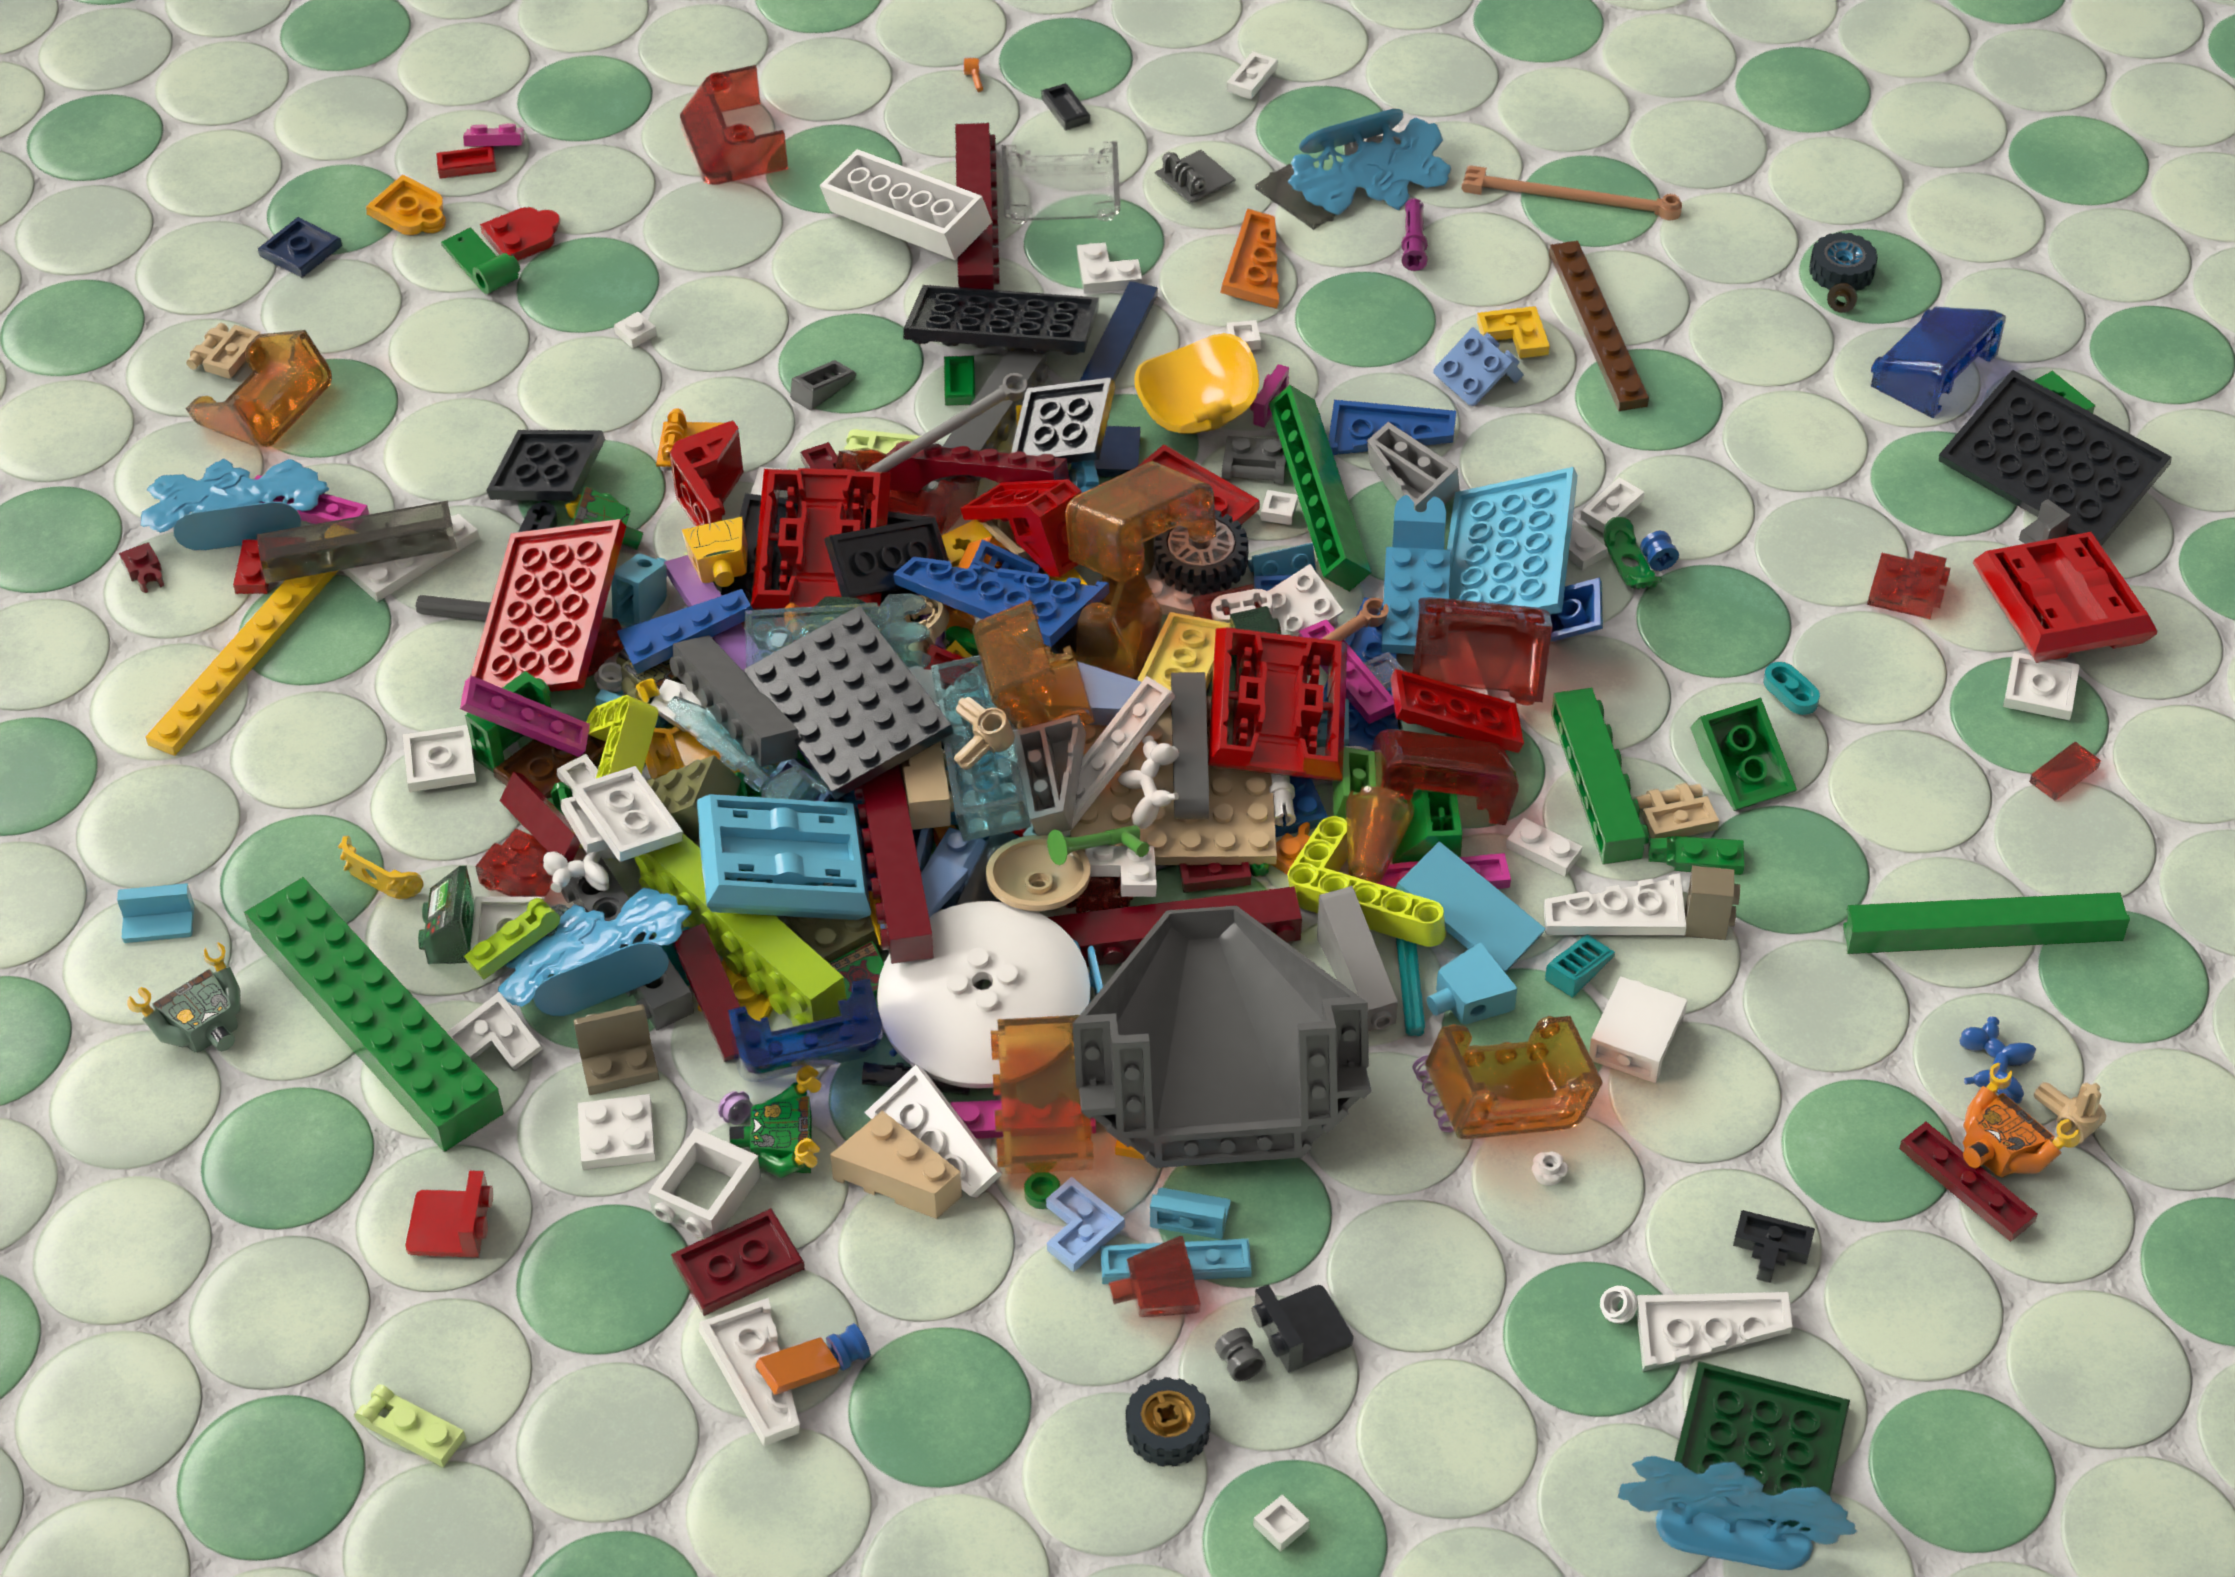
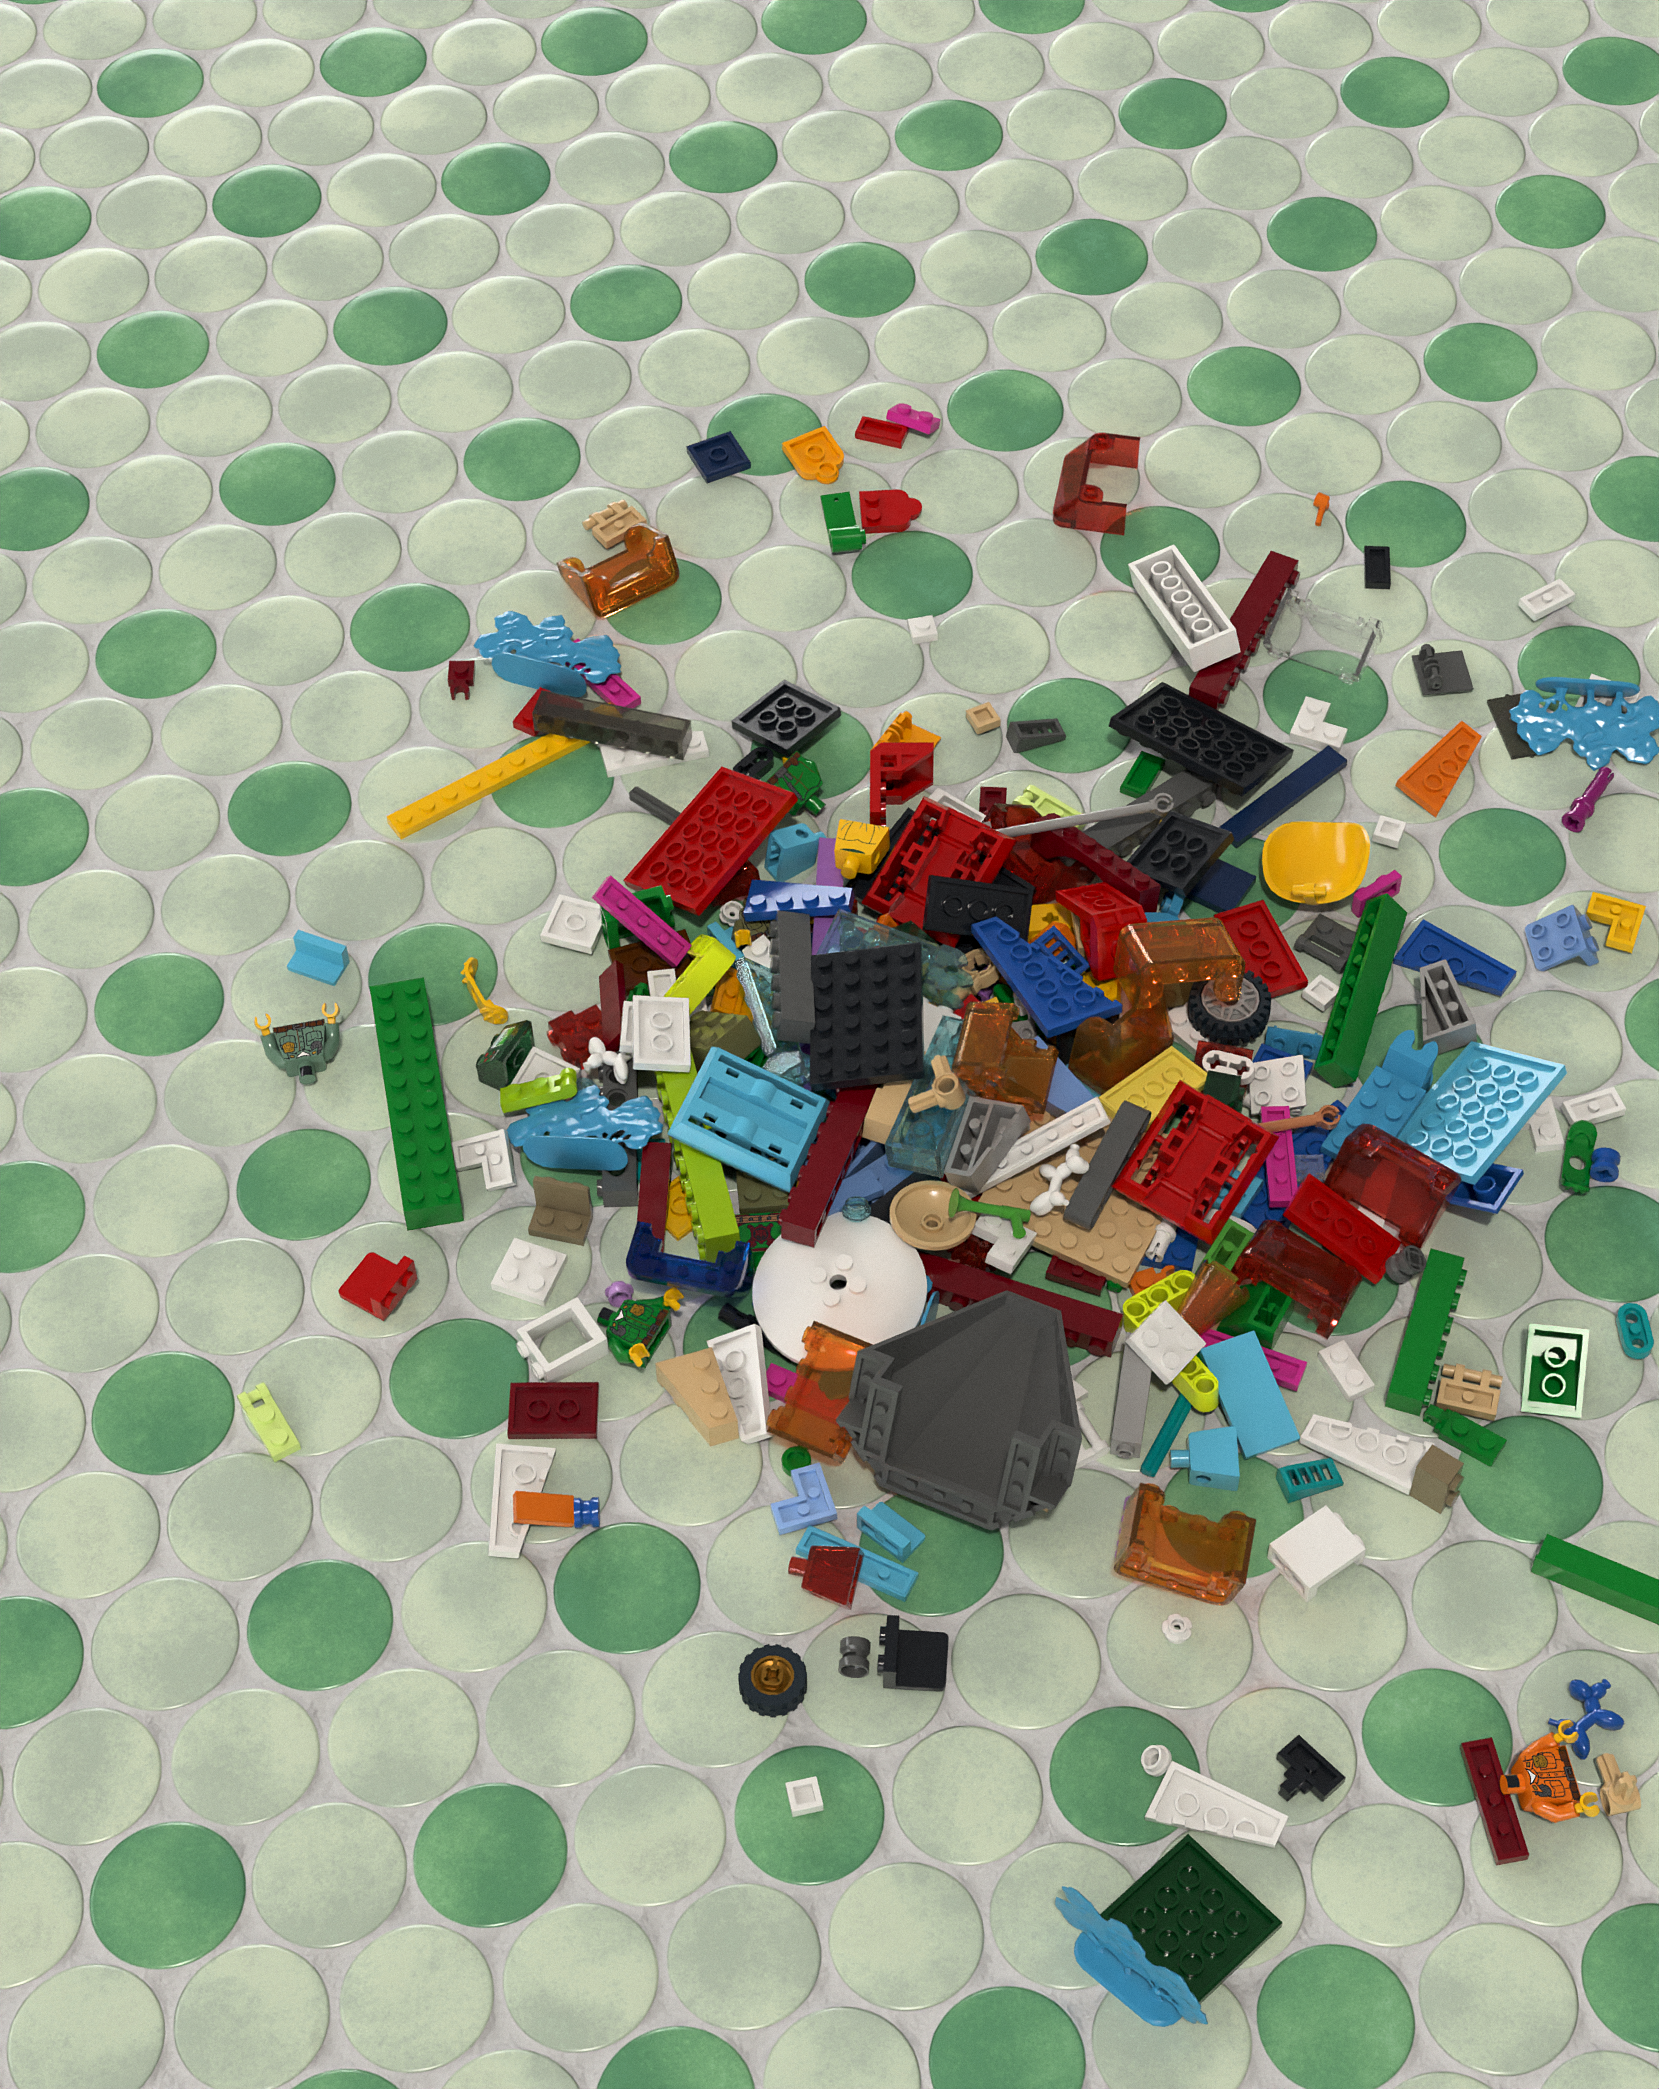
camera: 30 degrees right, 5 degrees up
none -> clear light blue plate [842,1196,871,1222]
none -> tan plate [966,702,1001,735]
none -> white plate [1125,1300,1206,1384]
none -> dark grey wheel [1385,1245,1426,1283]

